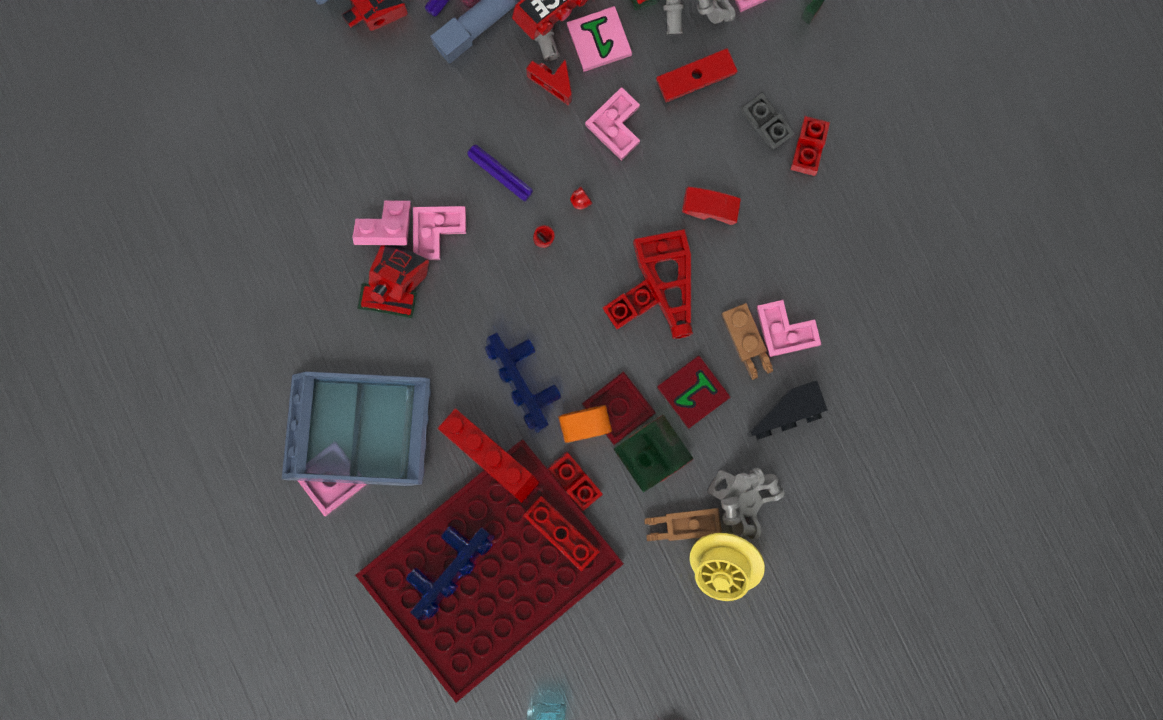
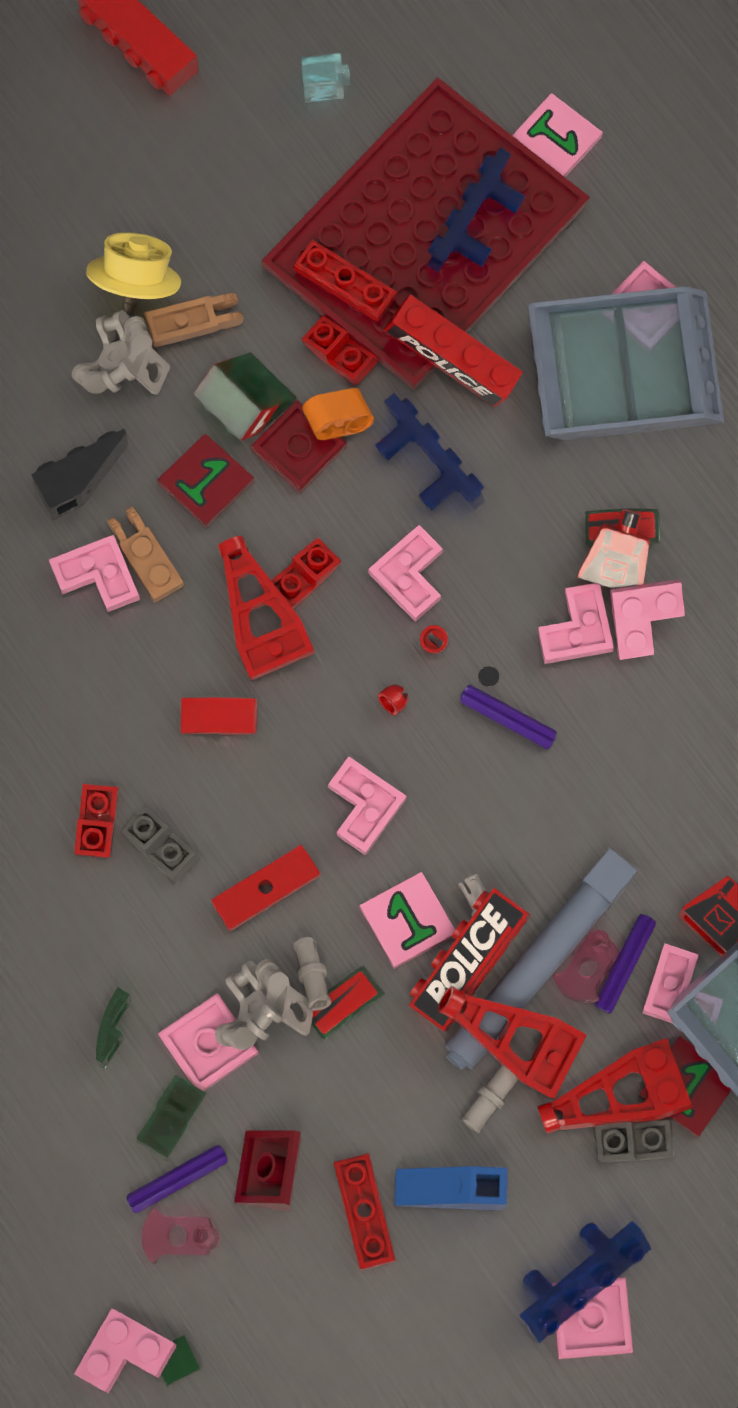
camera: 170 degrees right, 10 degrees down
red slope [526,60,572,106] -> none
none -> bright pink plate [368,525,443,622]
none -> black sticker [478,666,499,687]
none -> bright pink tile [512,93,603,177]

